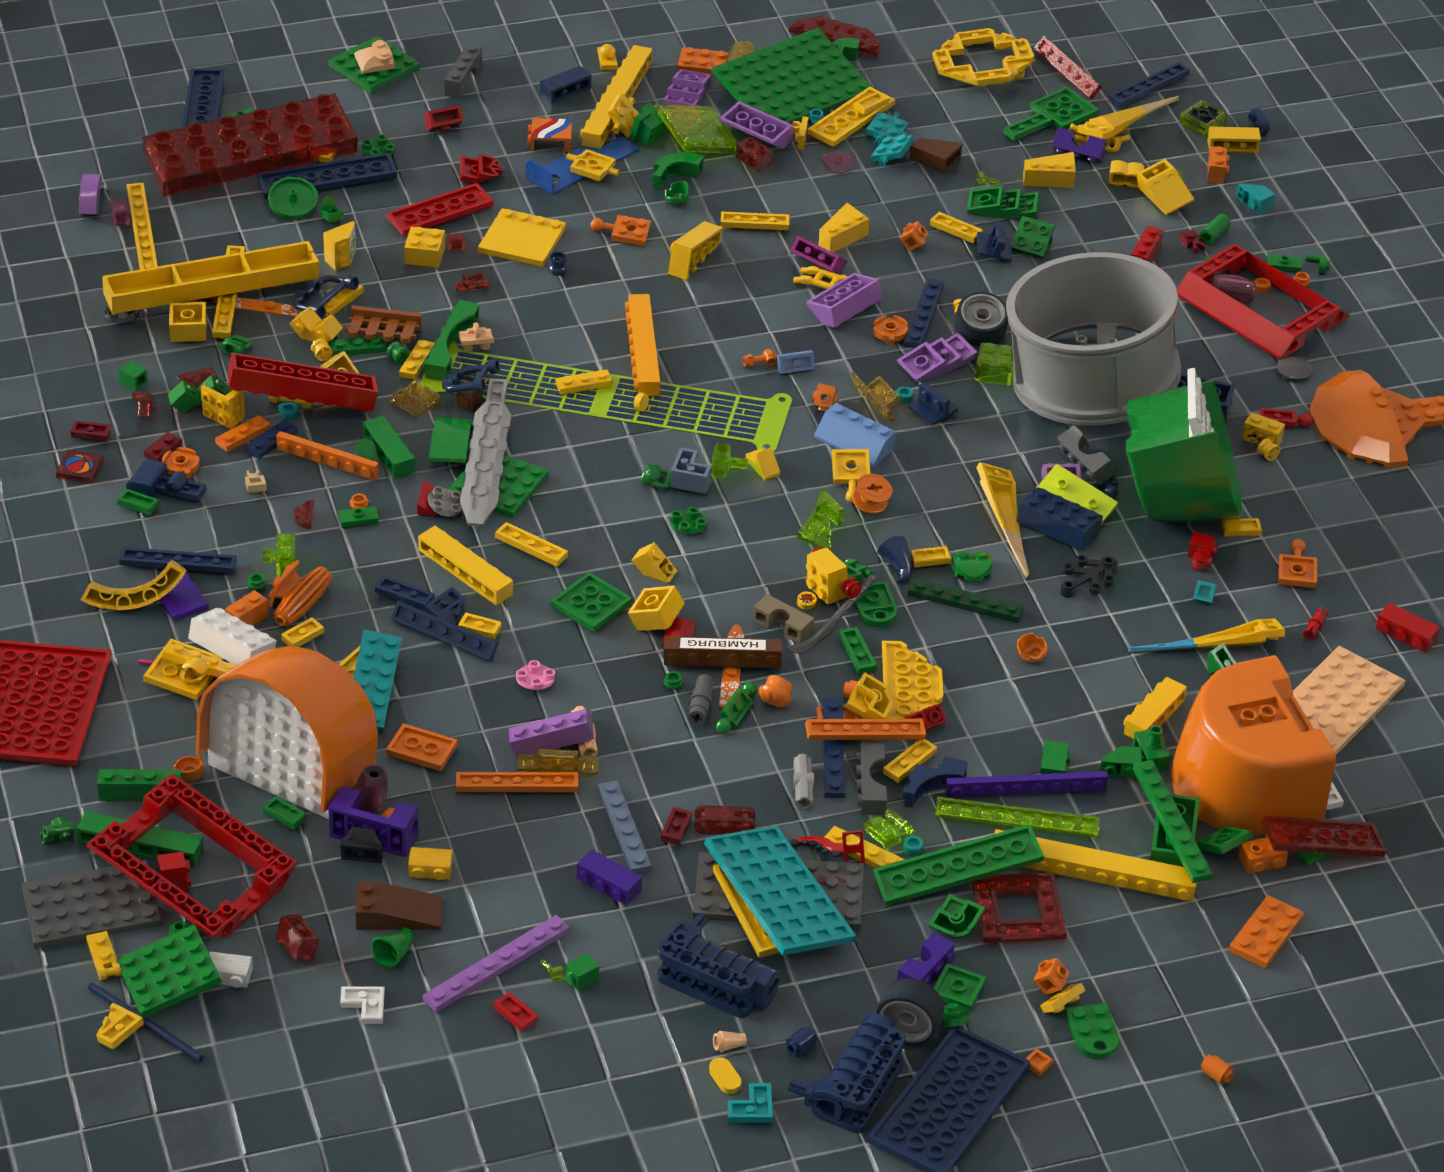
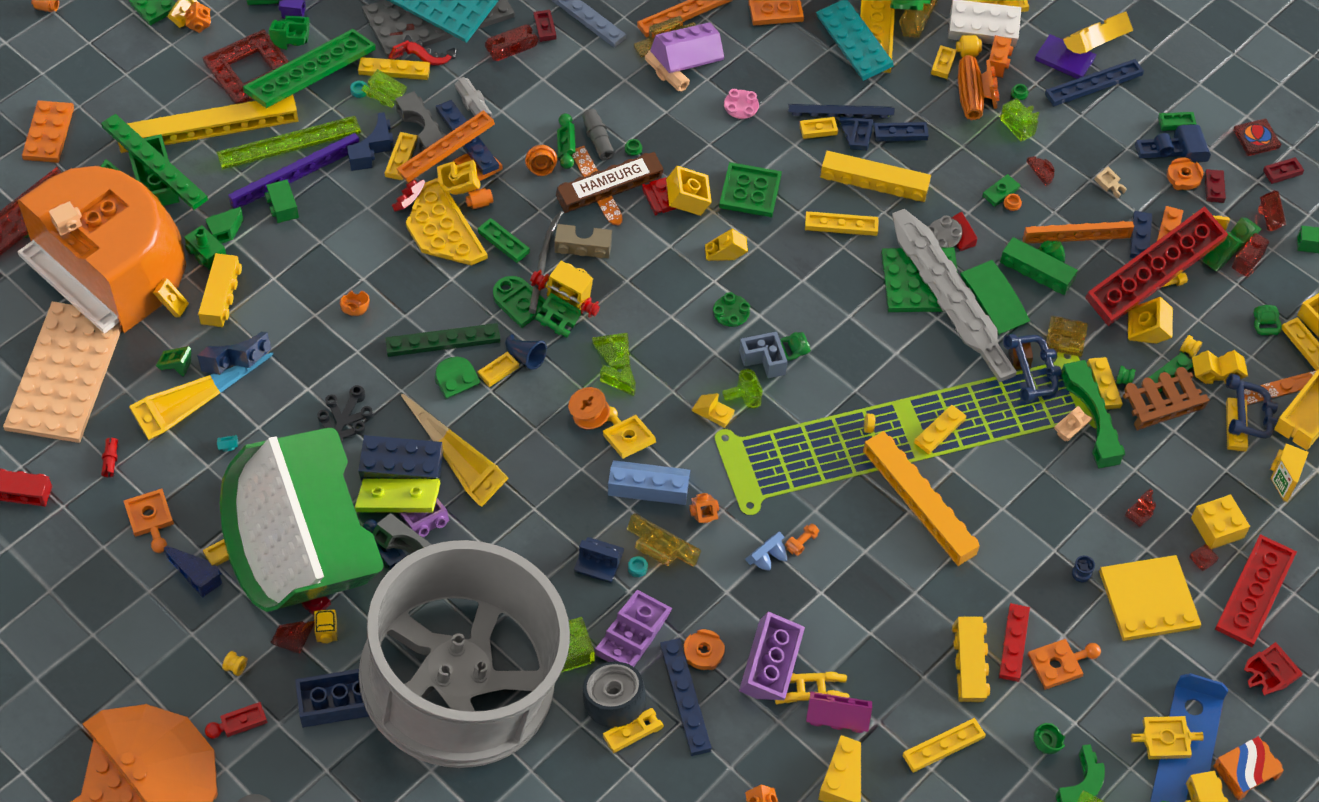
camera: 150 degrees right, 15 degrees up
yellow brick [1242,412,1285,446] -> none
none -> light nougat brick [49,201,82,235]
none -> clear blue slope [164,546,222,598]
none -> dark blue arch [197,332,271,375]
none -> yellow head [956,35,982,58]
none -> red plate [999,603,1030,682]

